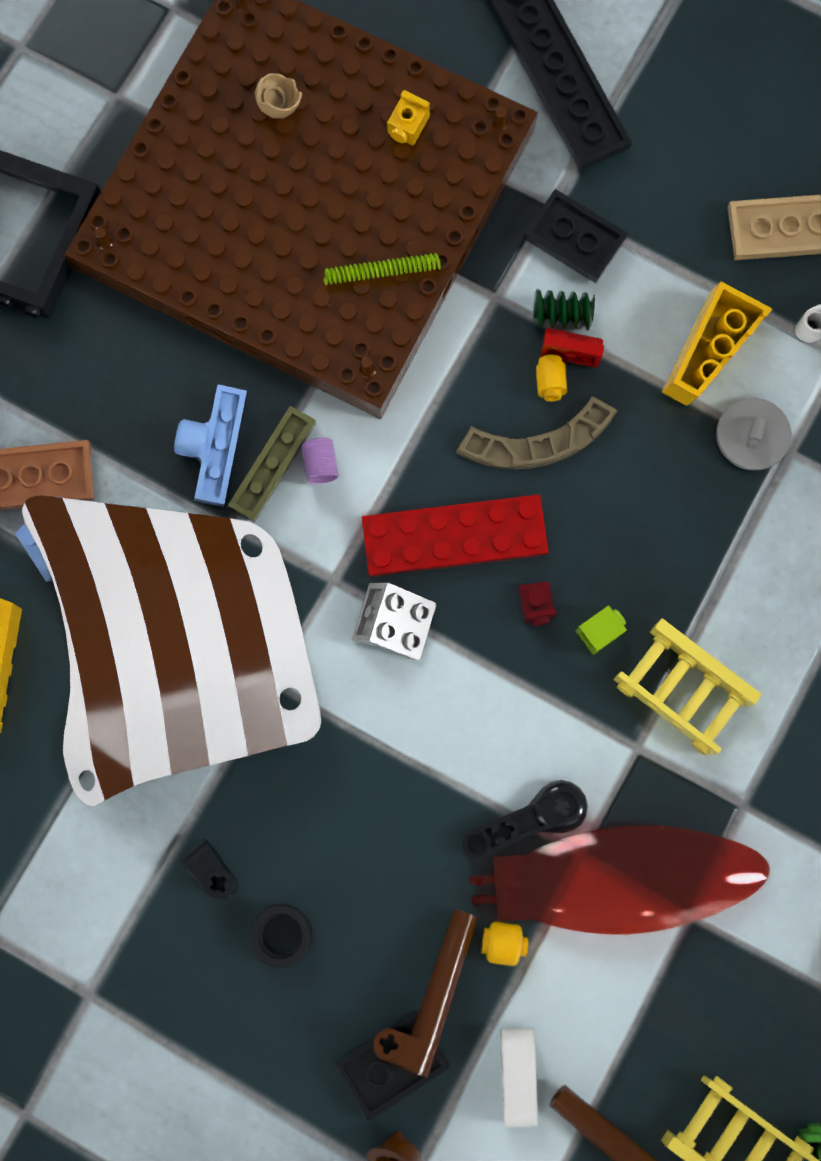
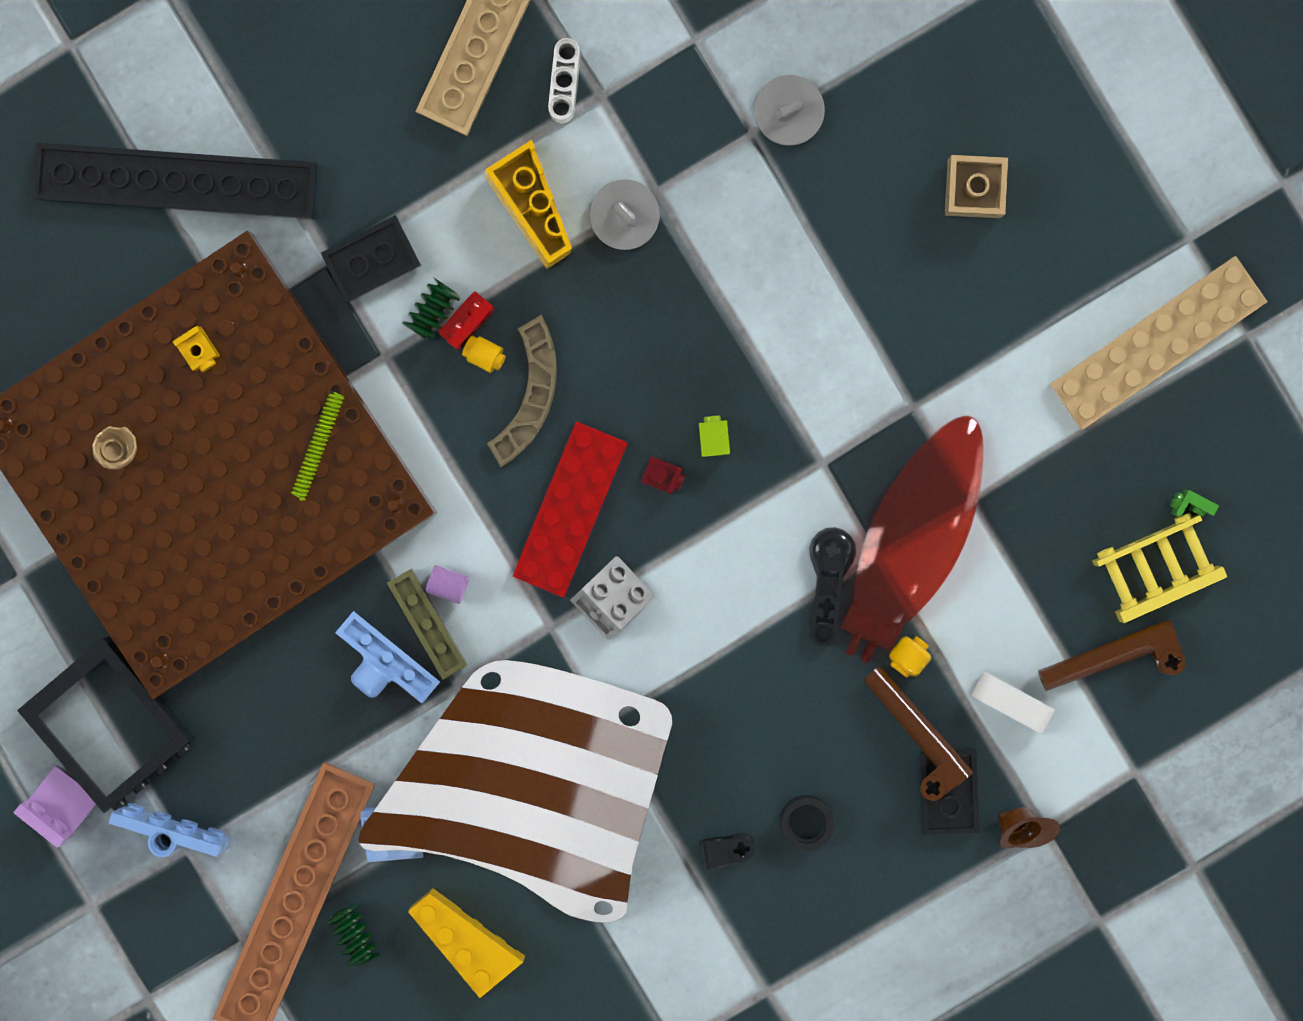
camera: 55 degrees left, 10 degrees up
light yellow fence [613,618,762,755] -> none

